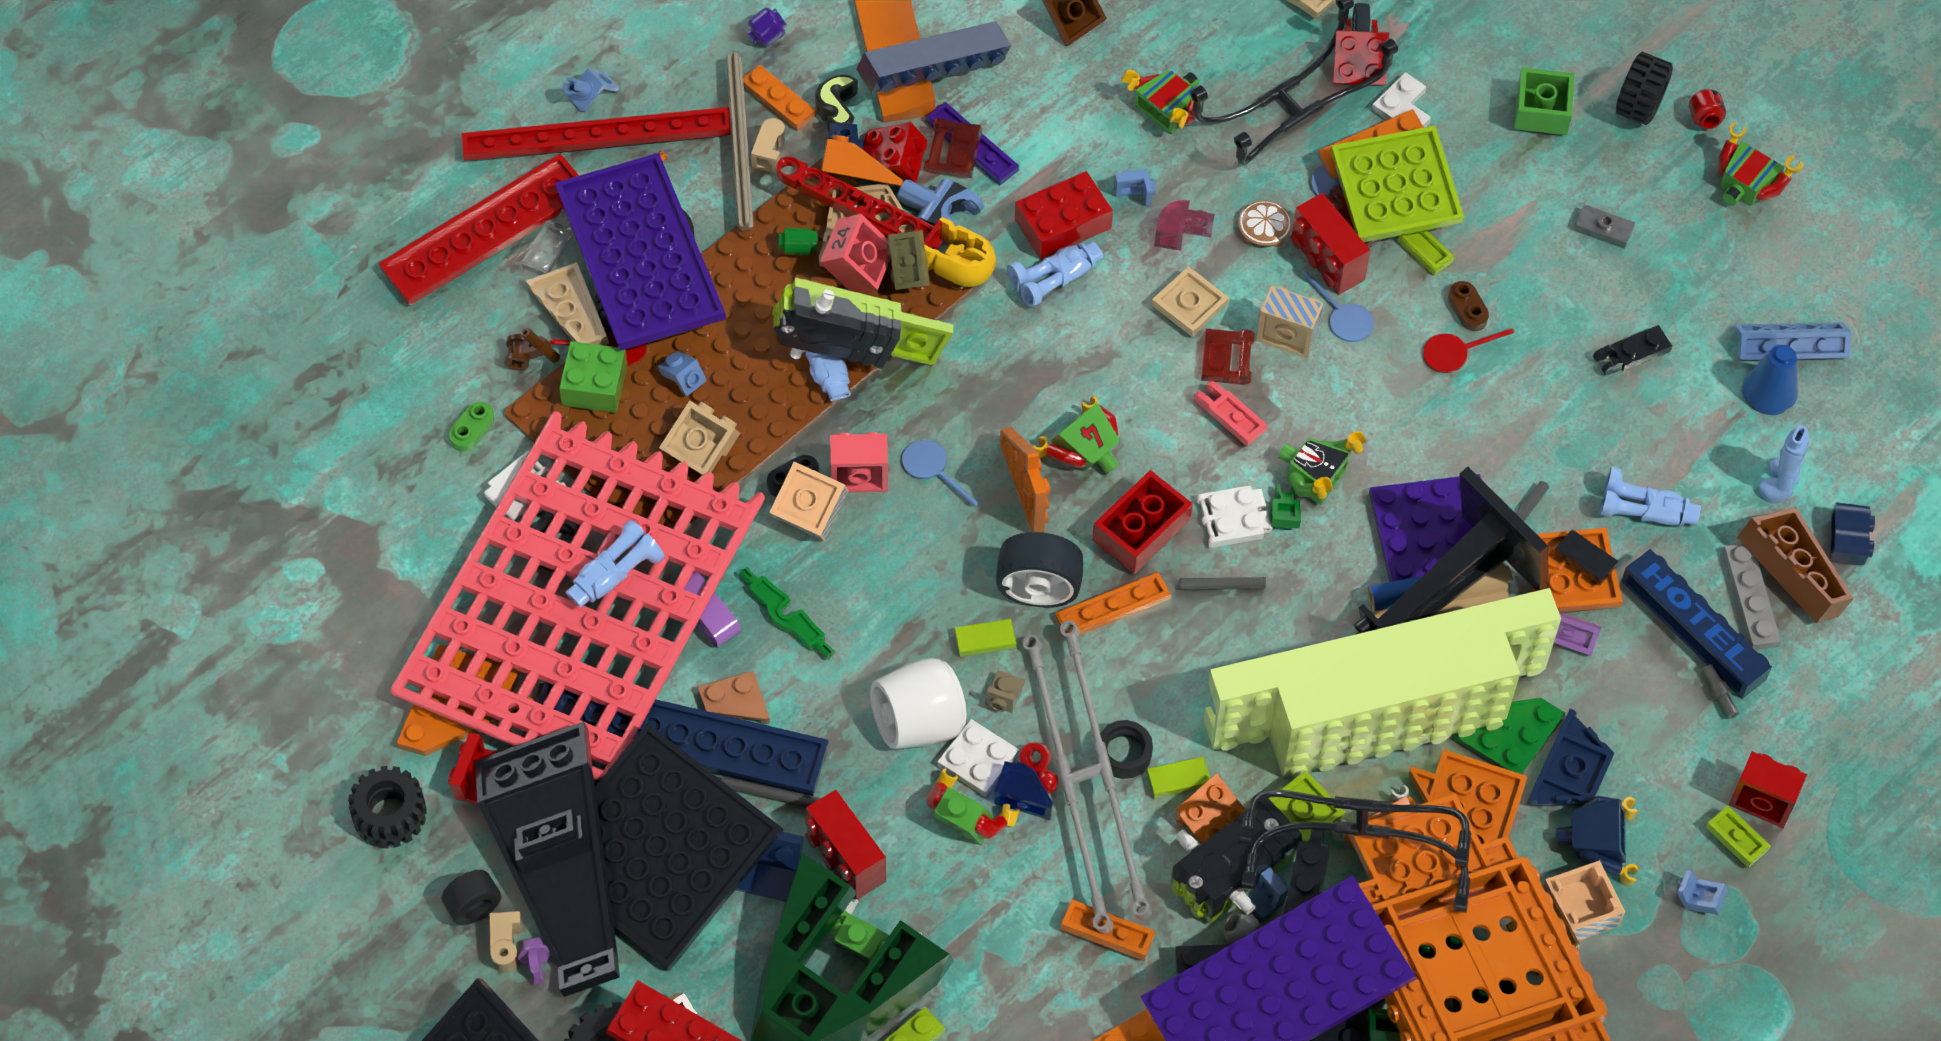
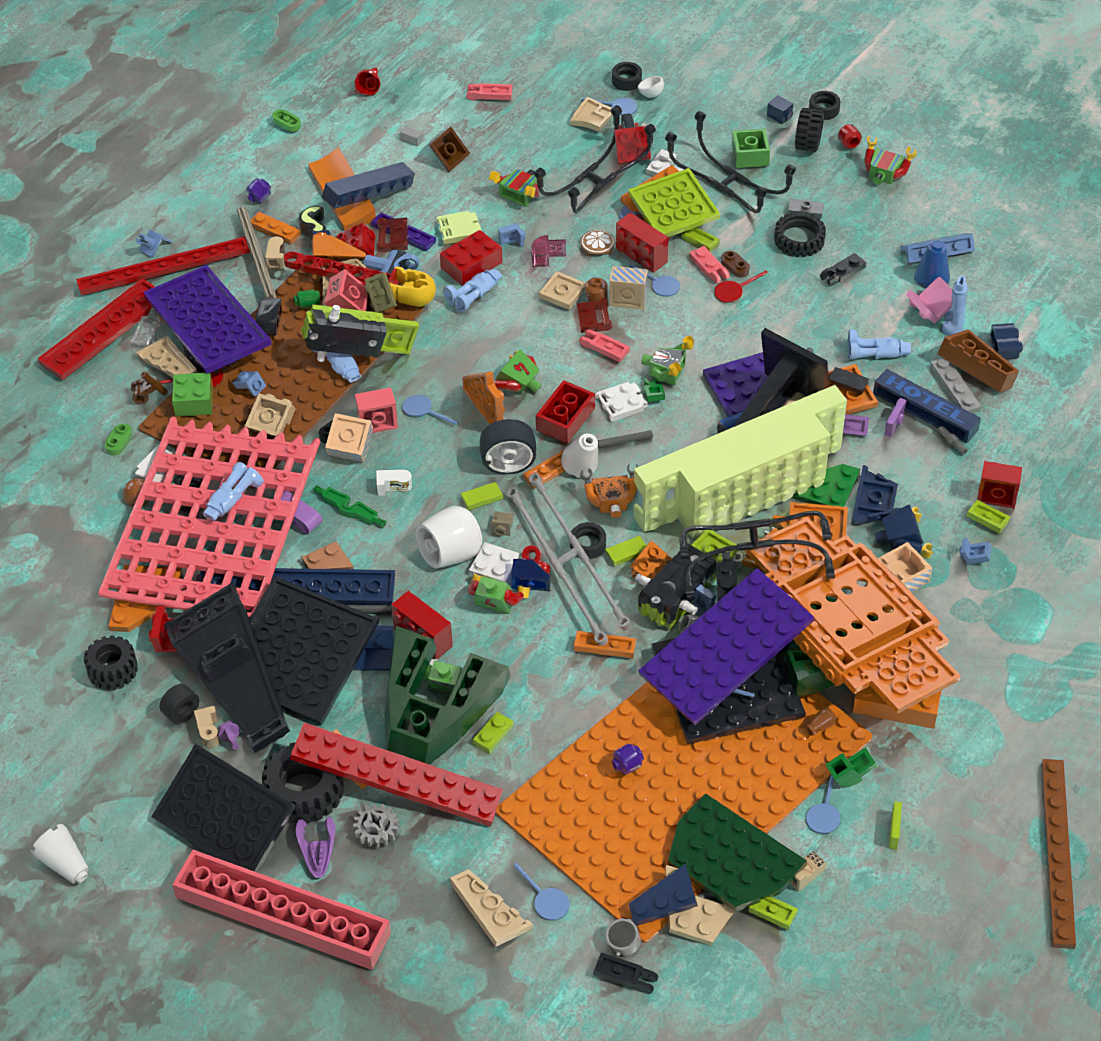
camera: 10 degrees left, 10 degrees down
none -> dark orange piece [122,478,150,507]
none -> black piece [256,297,282,335]
none -> white leg [376,470,412,496]
none -> yellowish green plate [436,211,482,244]
none -> white cone [561,434,598,478]
none -> orange torso [580,464,638,518]
none -> dark orange head [585,277,608,304]
none -> black bar [665,111,796,214]
none -> coral hinge [689,246,730,284]
none -> dark blue brick [767,95,793,124]
none -> black tyre [774,211,826,258]
none -> black tyre [809,90,841,120]
none -> medium lavender plate [885,398,906,437]
none -> bright pink bracket [906,277,952,324]

